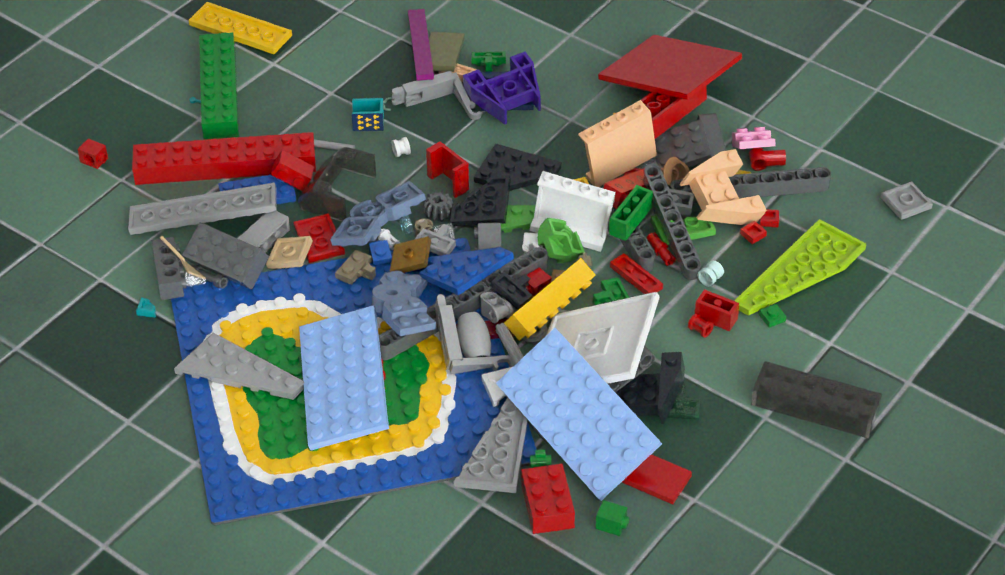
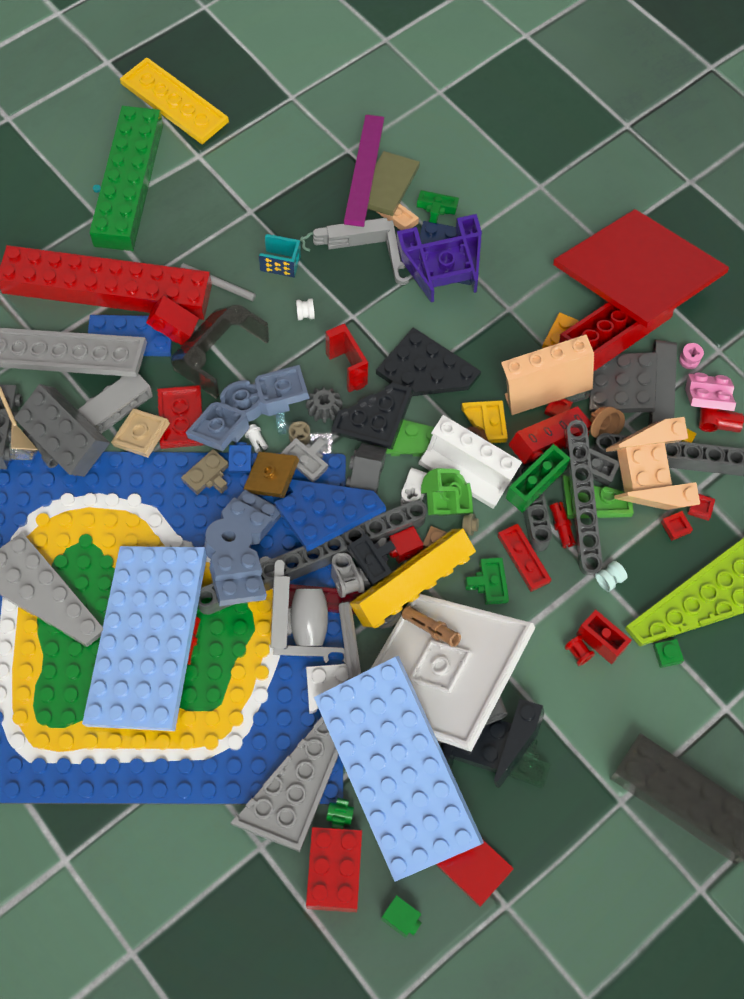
camera: 10 degrees right, 20 degrees up
none -> medium nougat pin [402,606,461,647]
none -> bright pink wheel [679,343,704,369]

